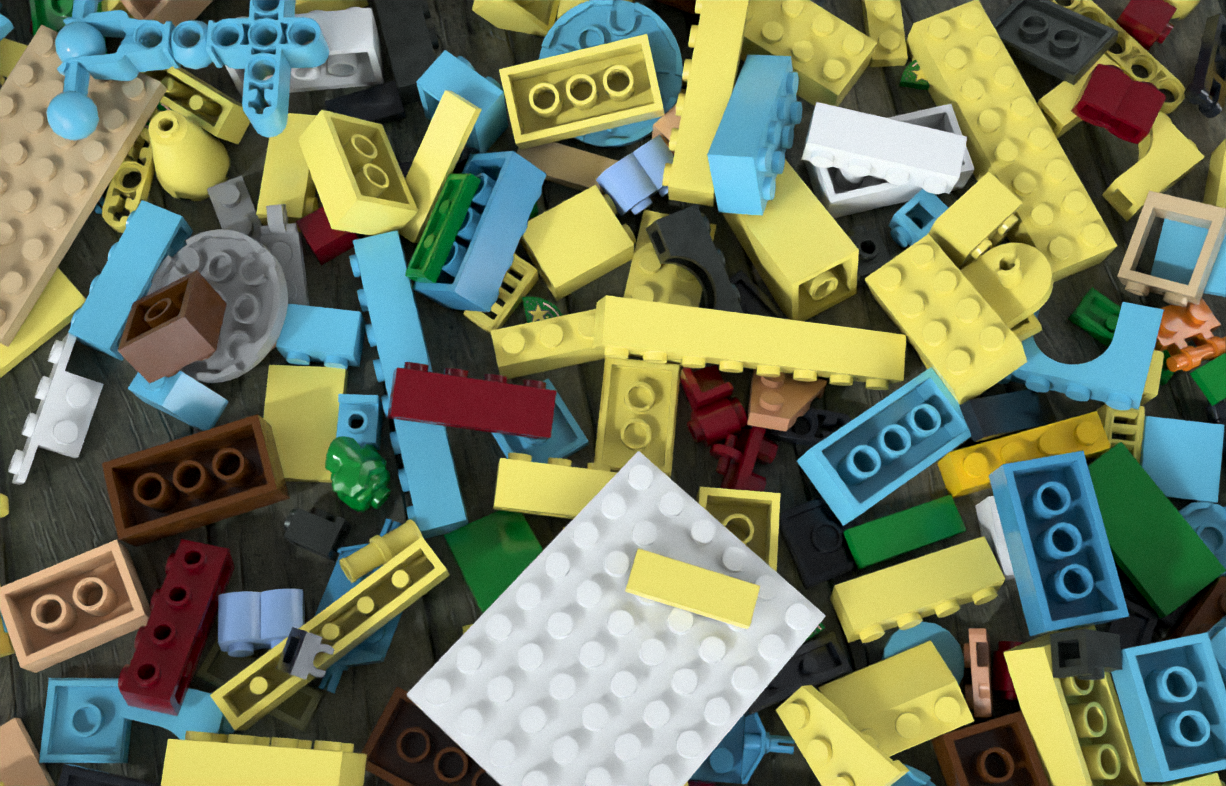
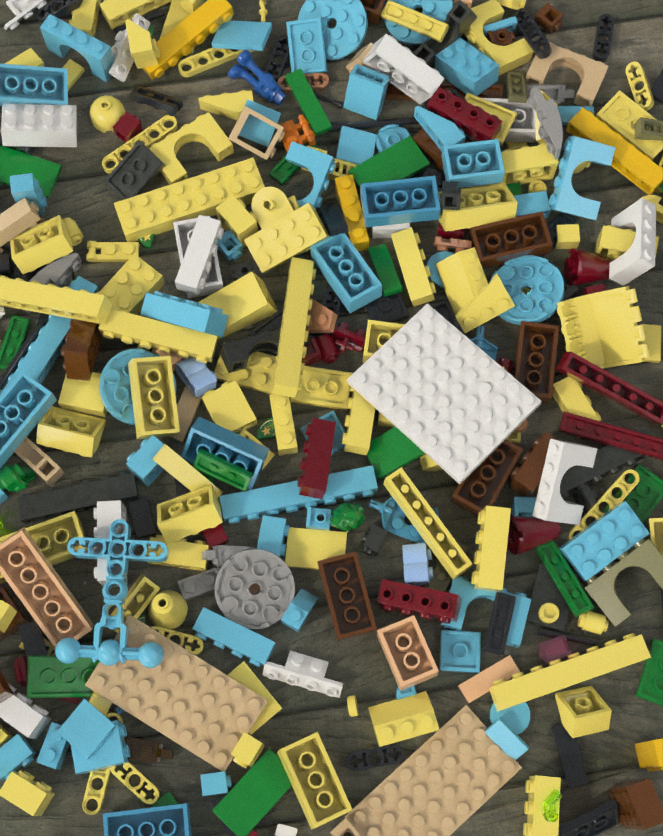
camera: 85 degrees left, 0 degrees up
reddish brown brick [117,270,227,384] -> none
tile [276,627,334,680] -> none
light yellow pin [339,519,423,583] -> none
light yellow tile [625,548,760,629] -> none
dark red brick [1071,64,1166,144] -> none

